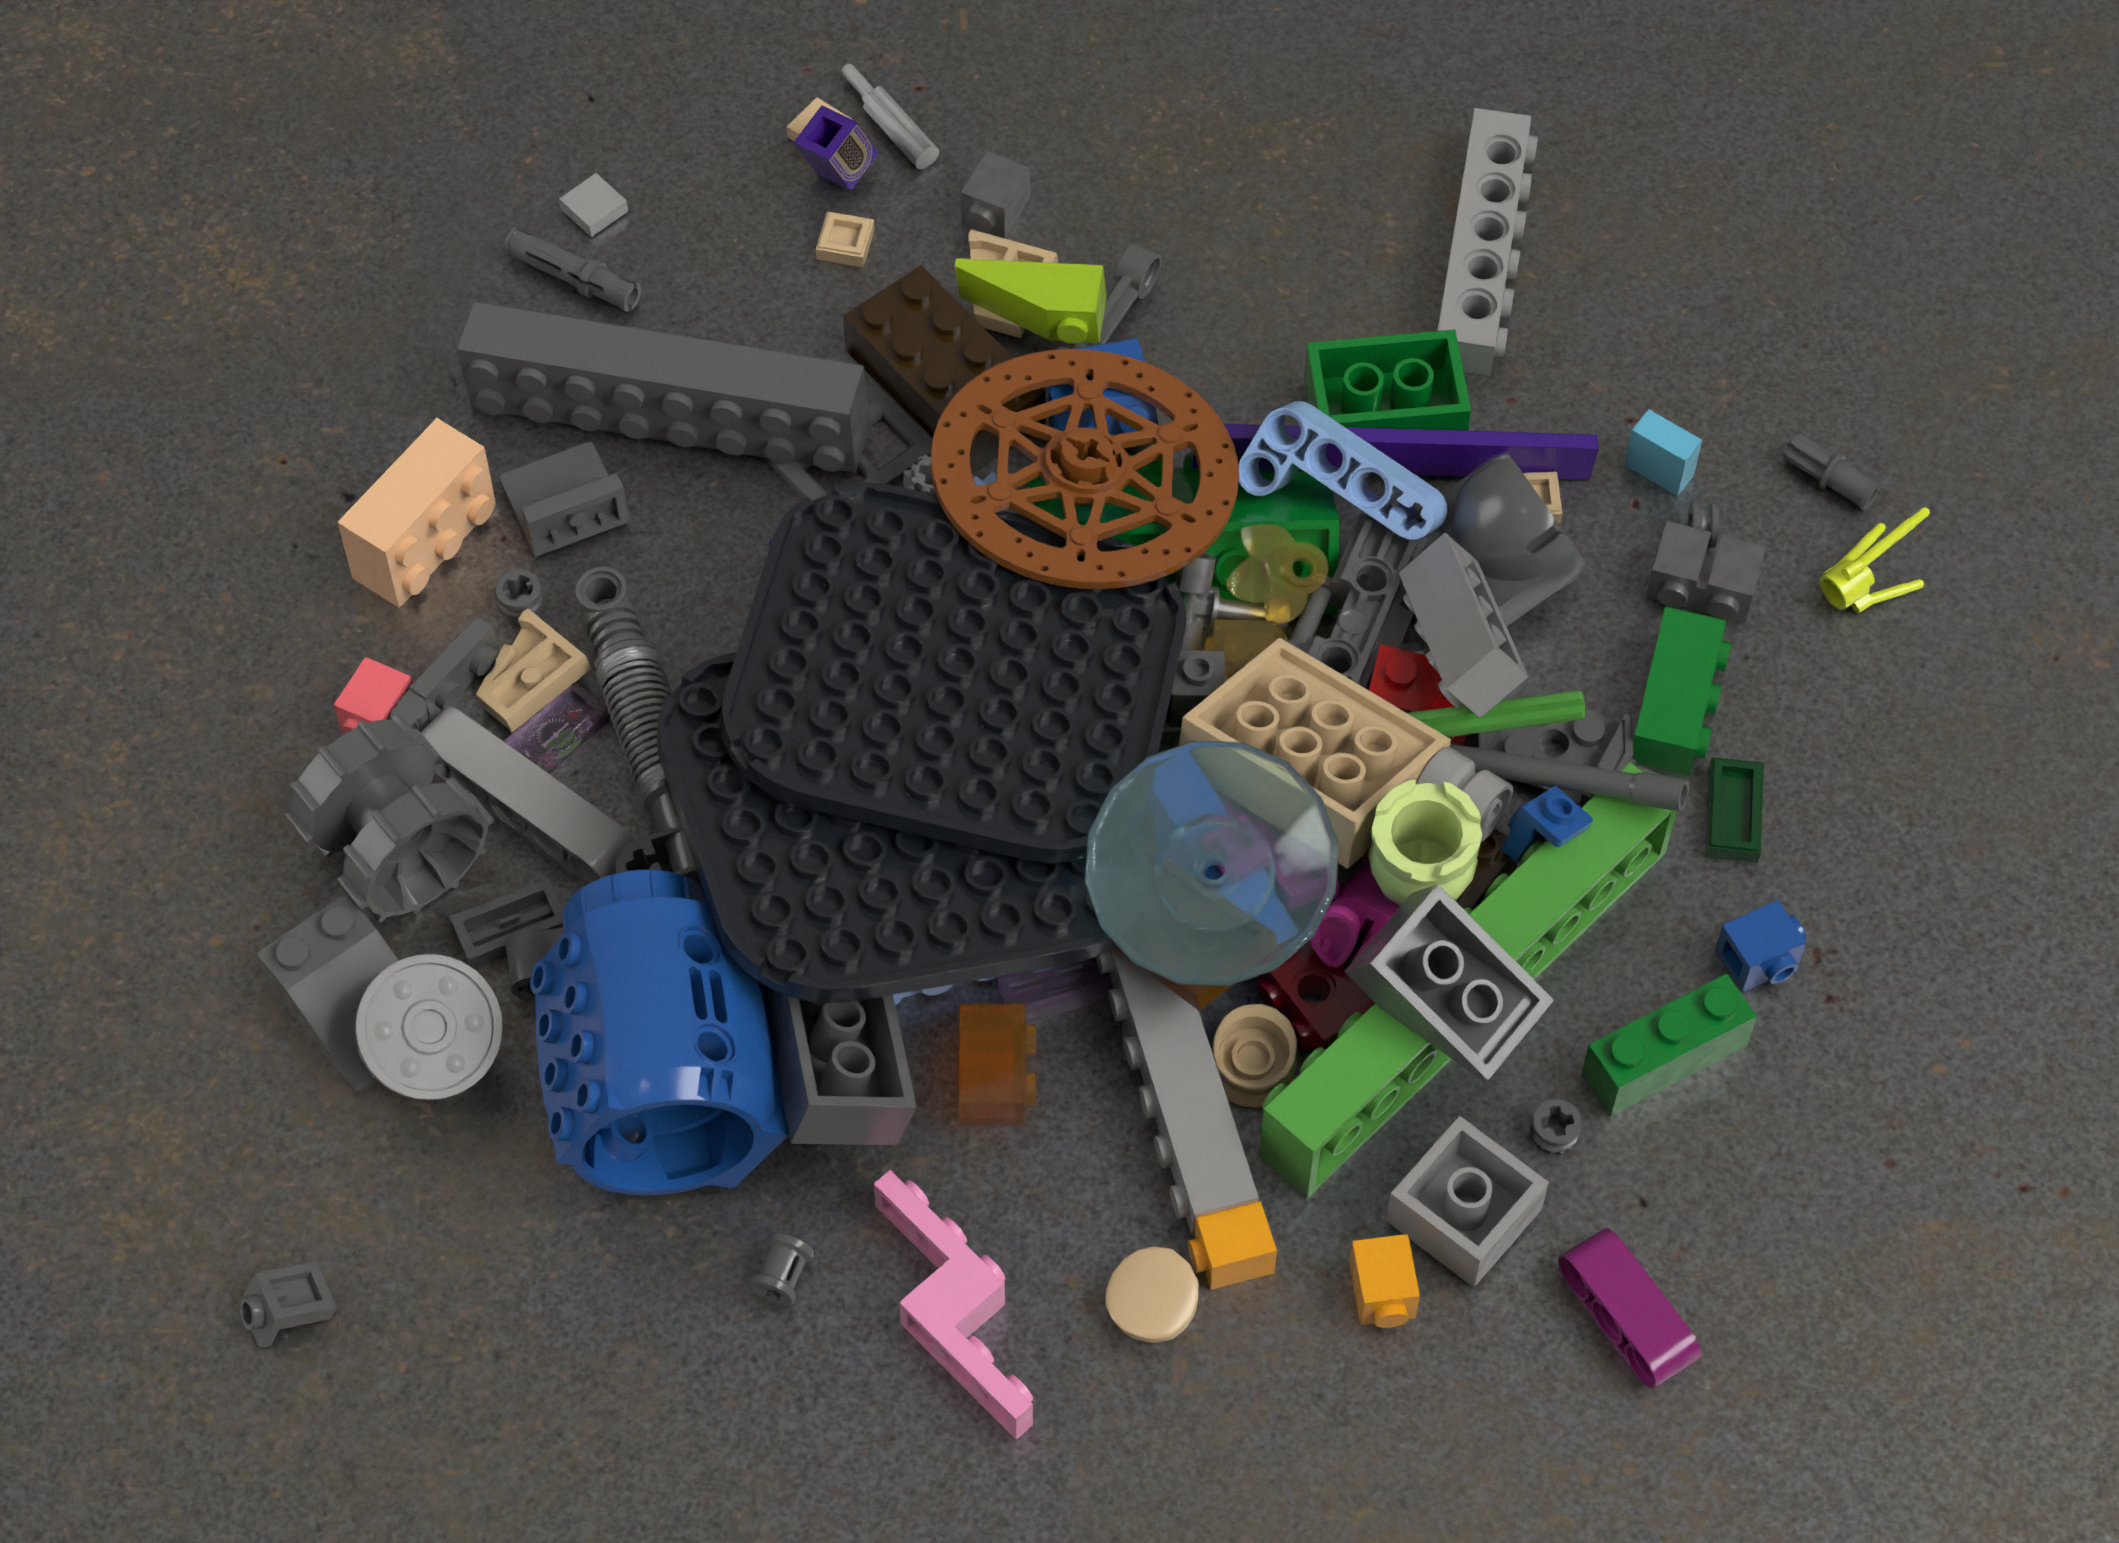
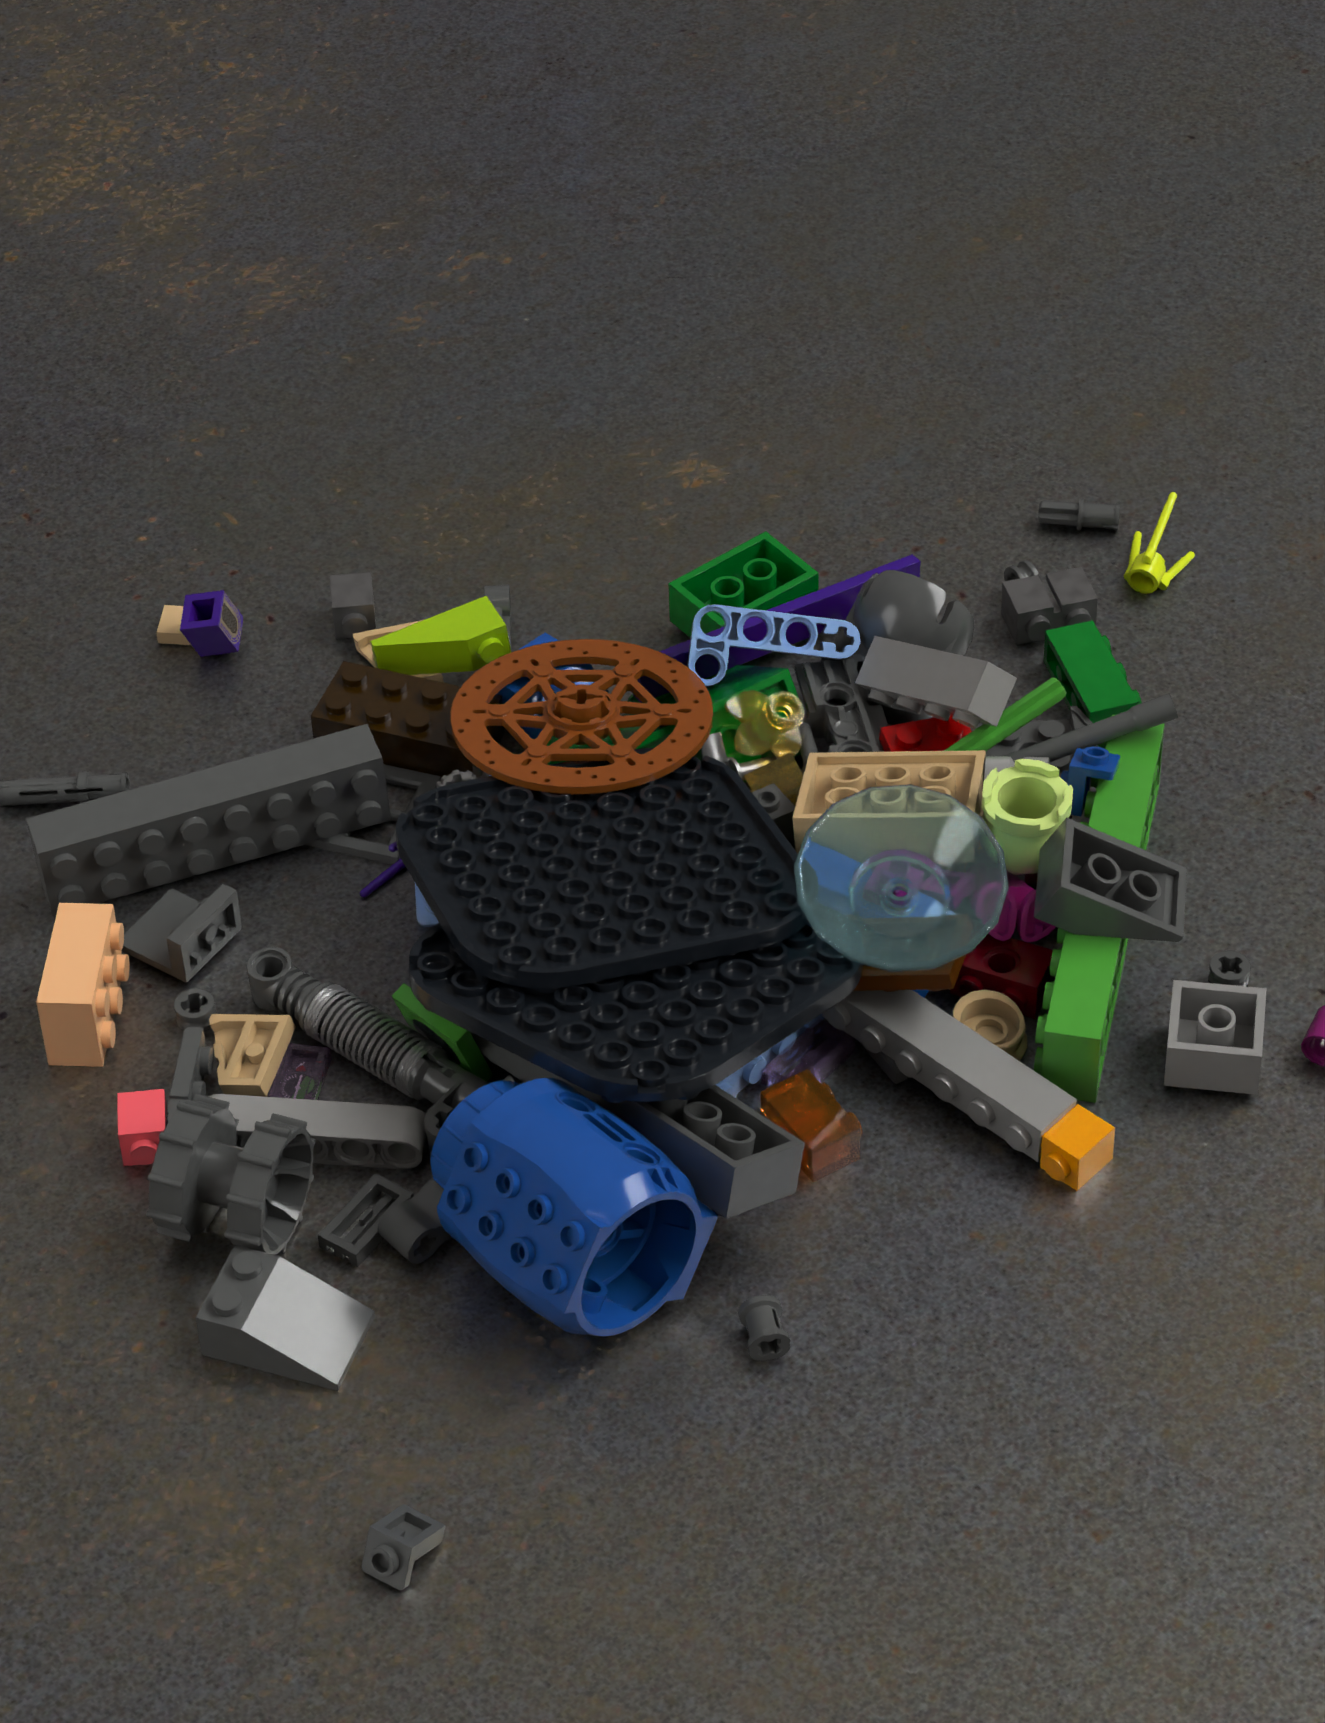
camera: 30 degrees left, 15 degrees down
light grey wheel [355,954,503,1100] -> none
light grey tile [559,173,628,237] -> none
tan tile [816,211,875,268] -> none
light grey axle [841,64,939,169] -> none
bright pink bracket [874,1170,1033,1440] -> none
tan piece [1105,1246,1199,1343] -> none
light orange brick [1349,1234,1420,1328] -> none
light grey brick [1438,108,1538,376] -> none
green brick [1581,974,1757,1116] -> none
medium azure piece [1624,409,1702,496] -> none
dark green tile [1705,757,1764,862] -> none
blue brick [1715,900,1806,993] -> none

